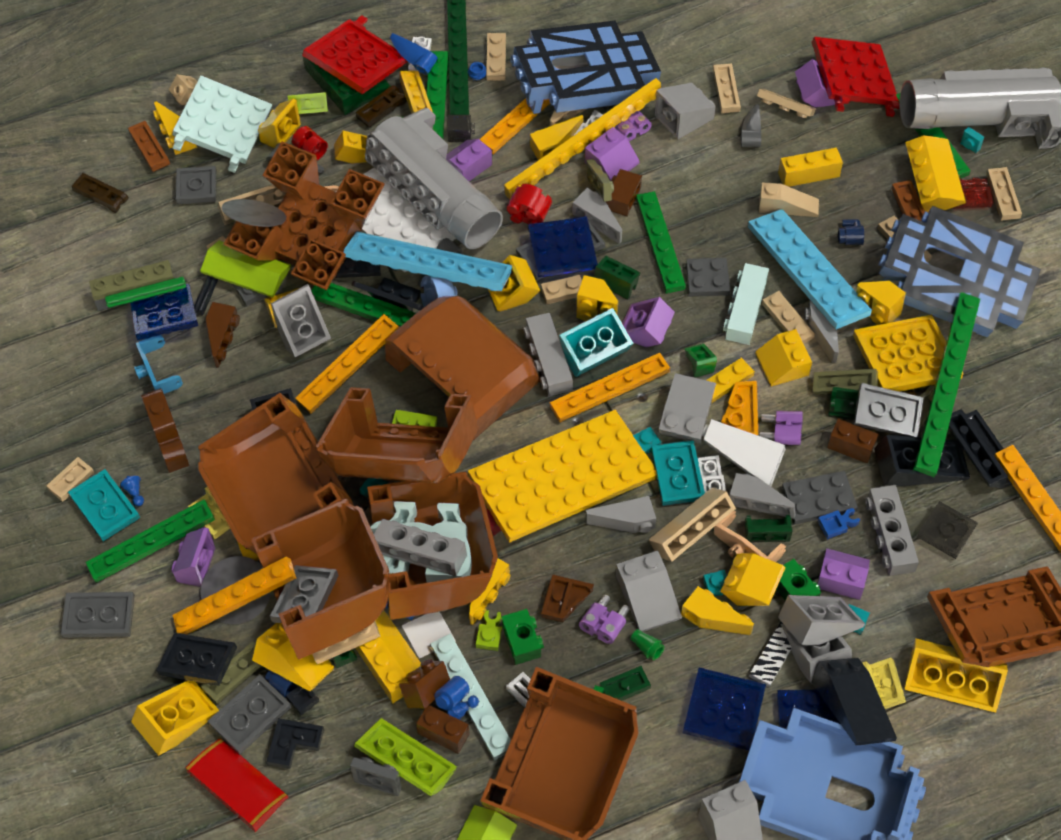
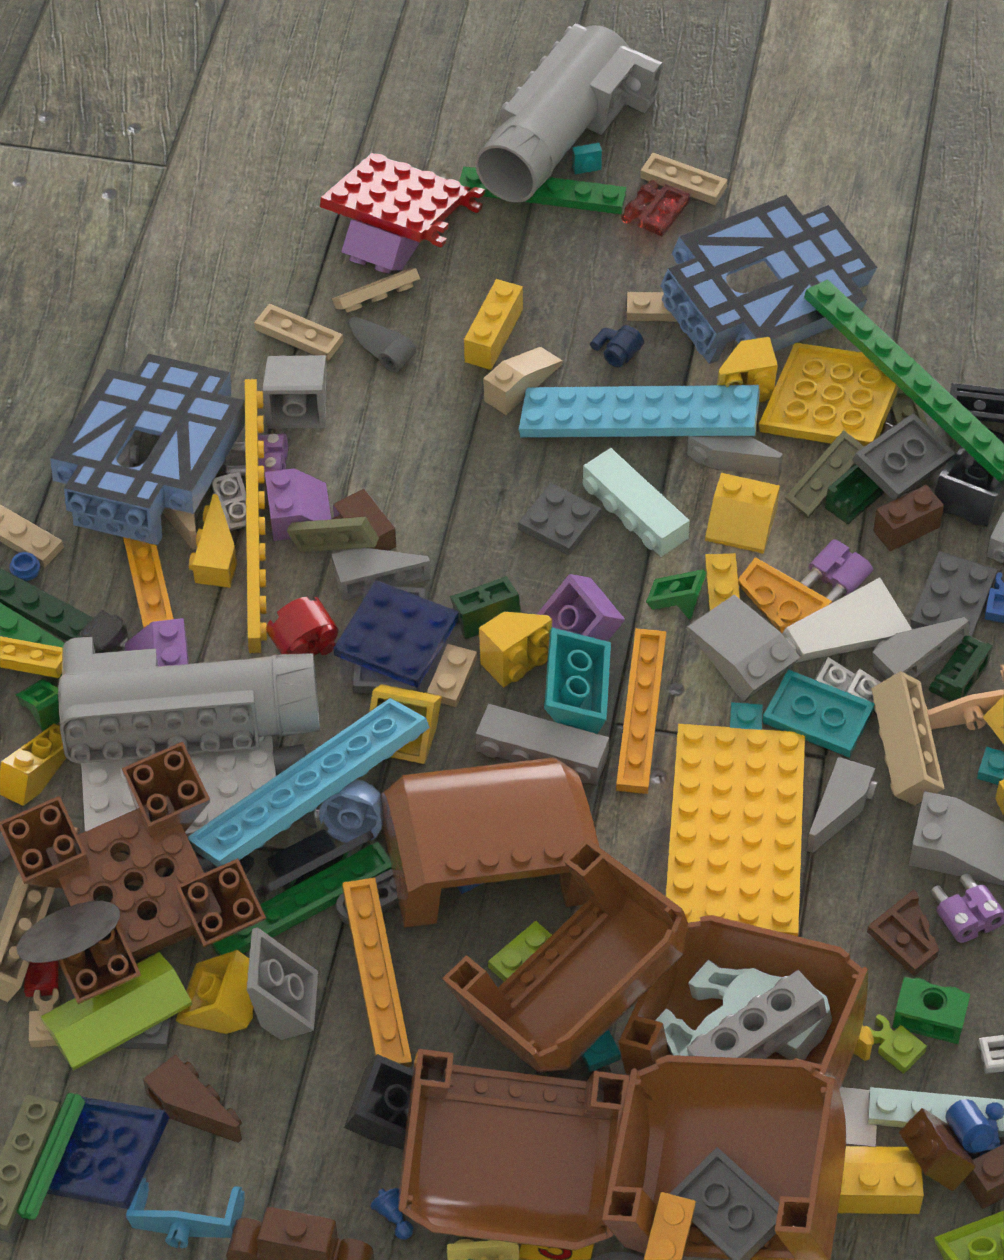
camera: 55 degrees left, 5 degrees down
black axle [193,275,218,316] -> none
green plate [636,191,686,294] -> none
tan plate [762,291,815,344] -> none
dark orange plate [891,180,925,221] -> none
yellow slope [905,135,966,212] -> none

